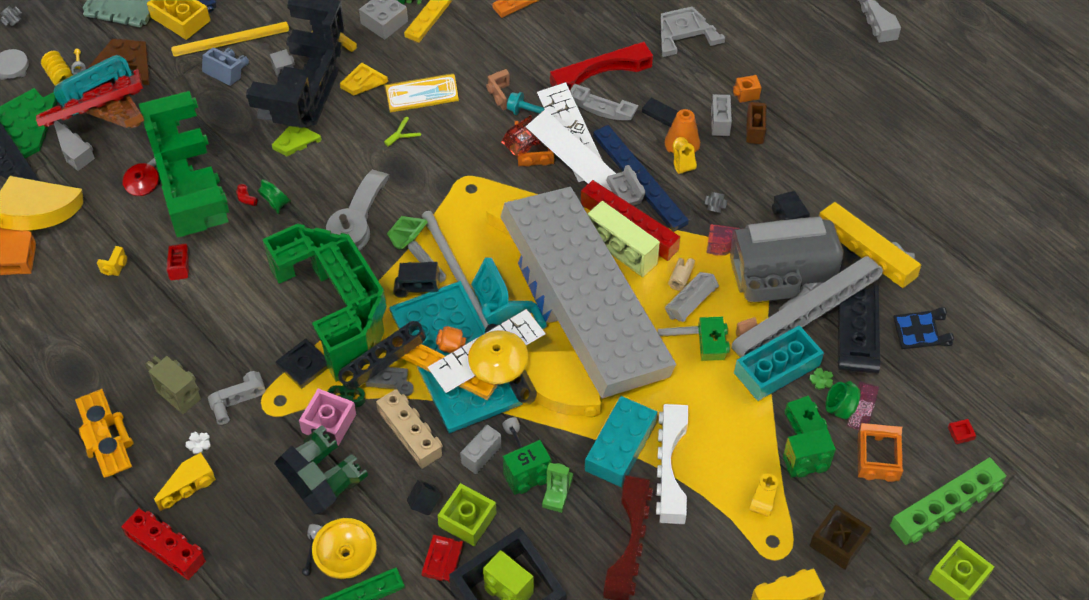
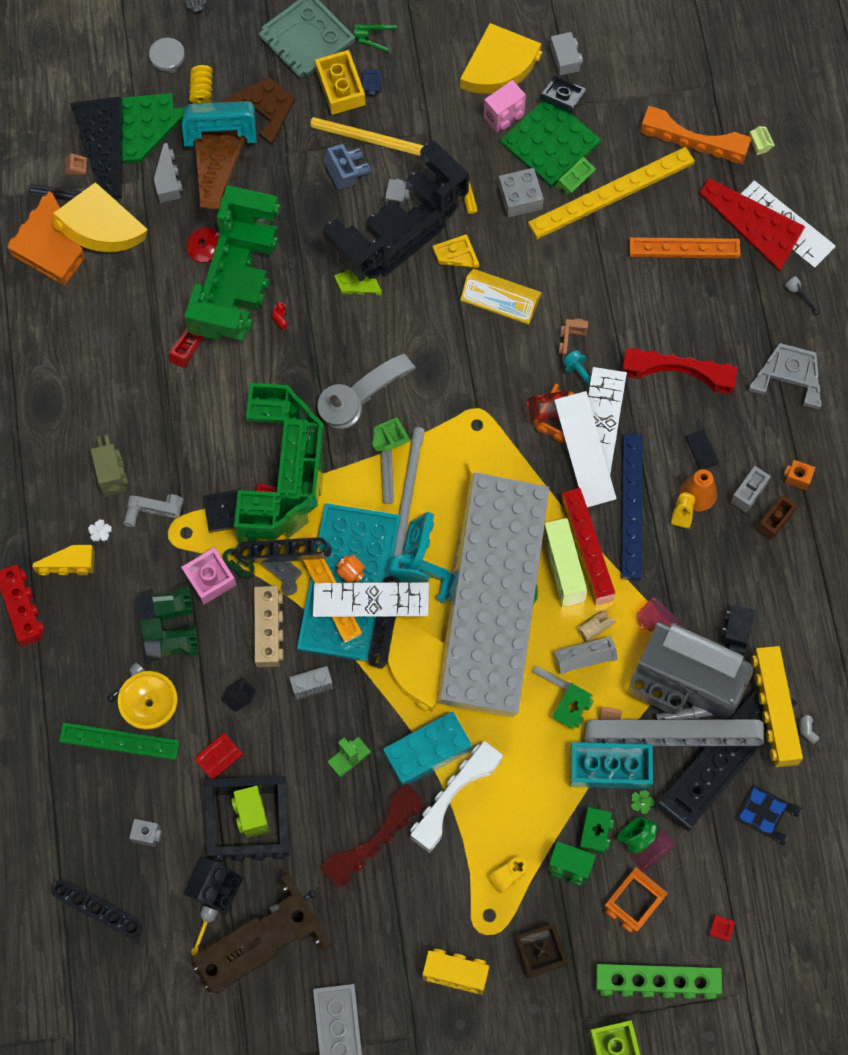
camera: 35 degrees right, 15 degrees up
red wing [36,69,143,127] -> none
light grey hinge [71,49,86,75] -> none
light orange piece [75,389,133,478] -> none
yellow bracket [97,246,127,276] -> none
green hat [257,179,291,215] -> none
lime plant [384,117,421,147] -> none
black hinge [393,262,440,297] -> none
lime brick [438,483,497,546] -> none
yellow dish [468,330,528,384] -> none
light grey hinge [502,417,523,448] -> none
green brick [503,440,551,495] -> none
light grey slope [570,84,638,120] -> none
light grey bracket [606,165,645,205] -> none
dark grey gear [704,192,728,213] -> none

